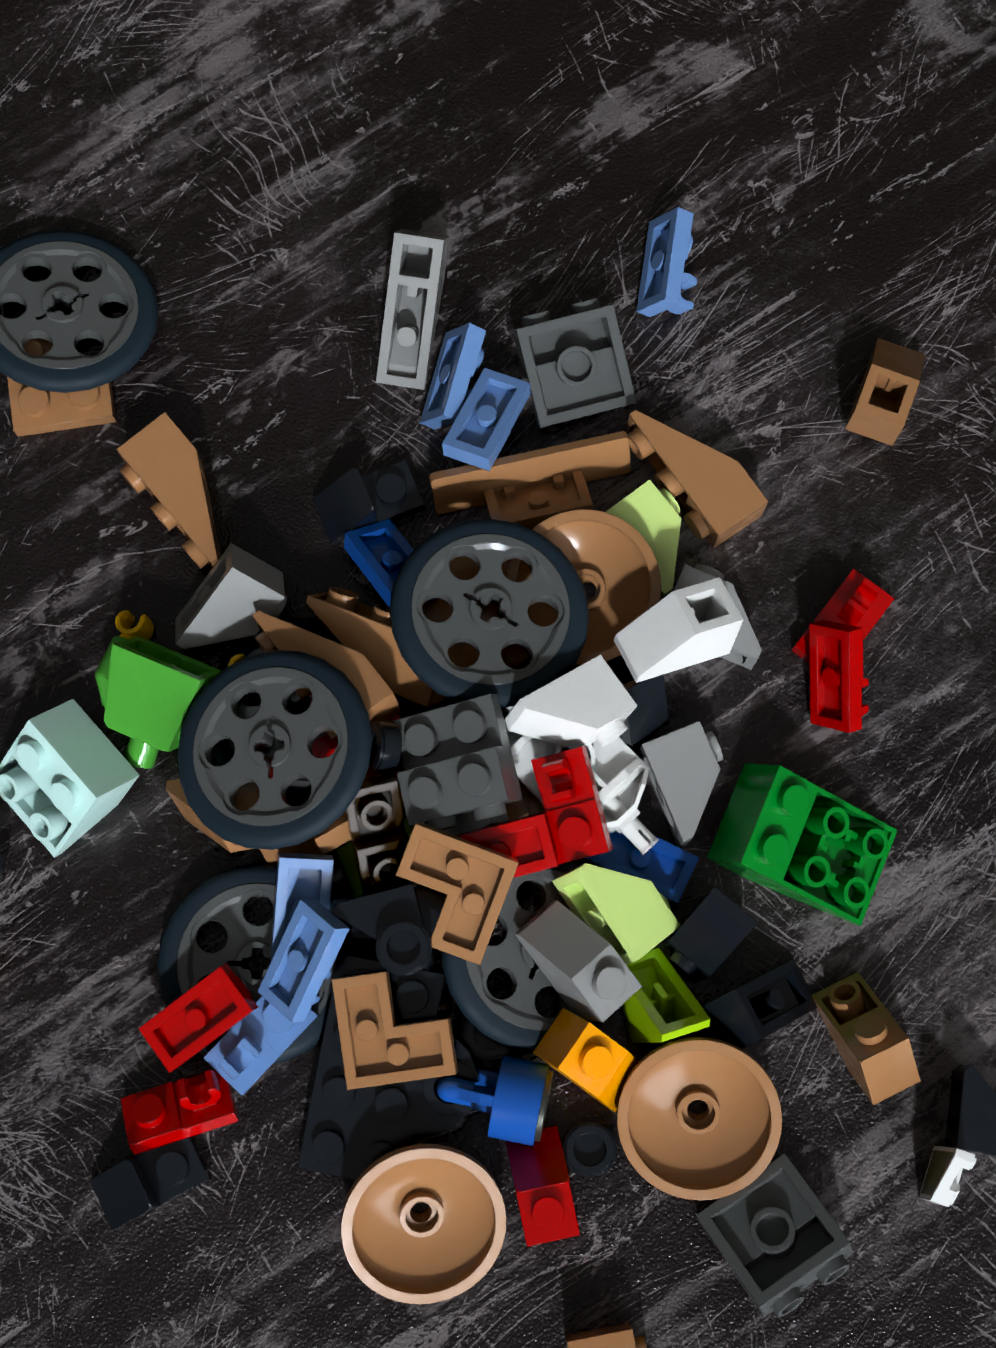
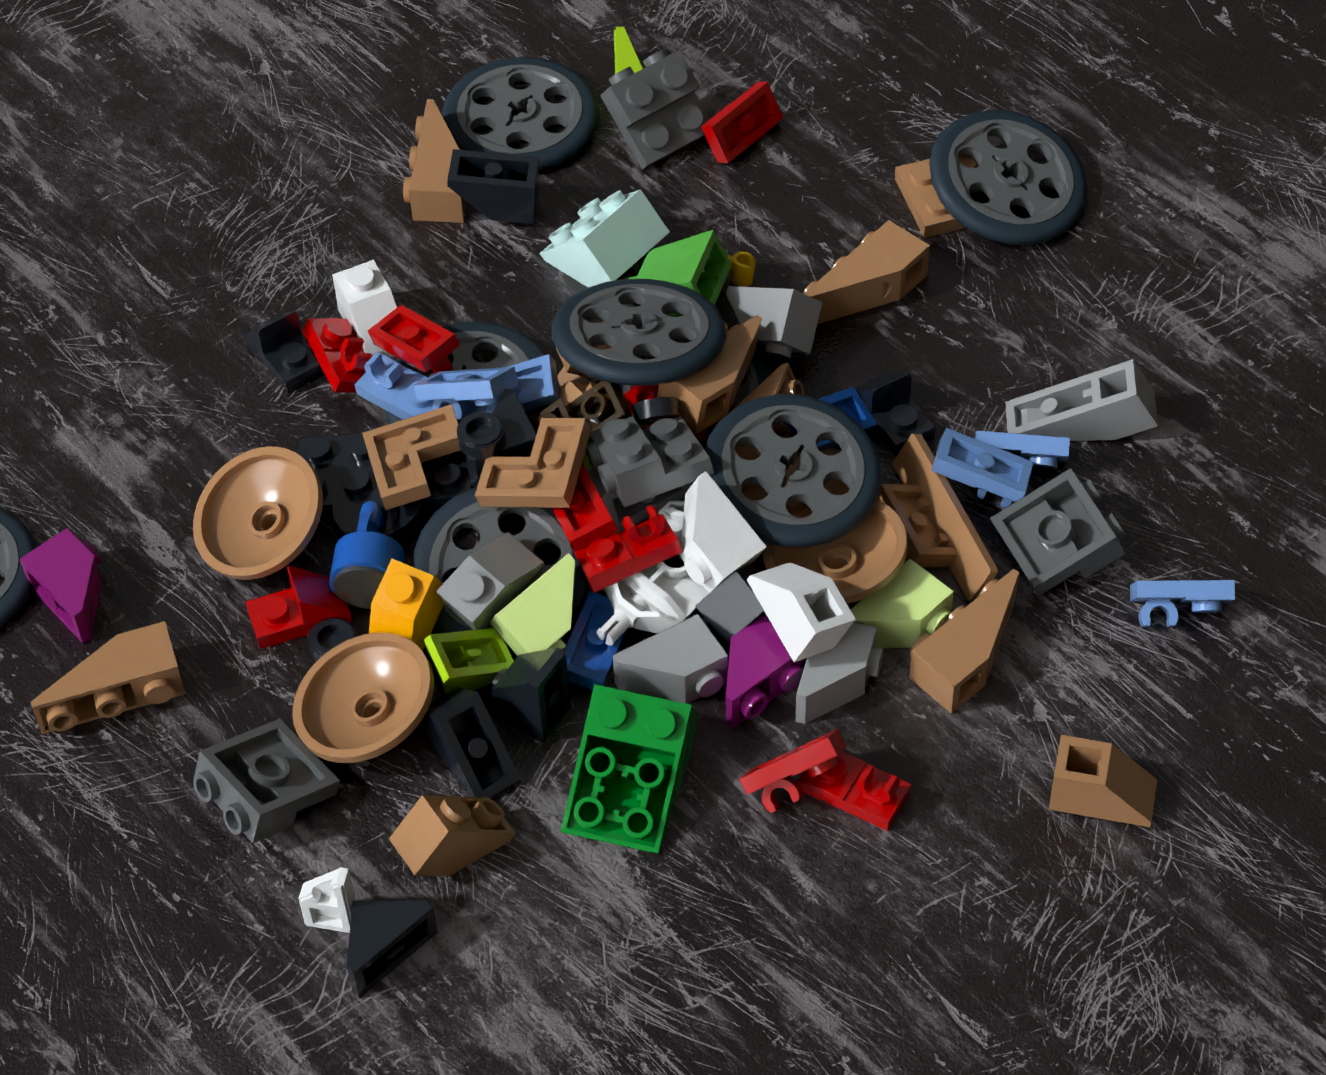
camera: 85 degrees right, 25 degrees down
none -> white slope [332,260,397,361]
none -> magenta slope [726,613,807,729]

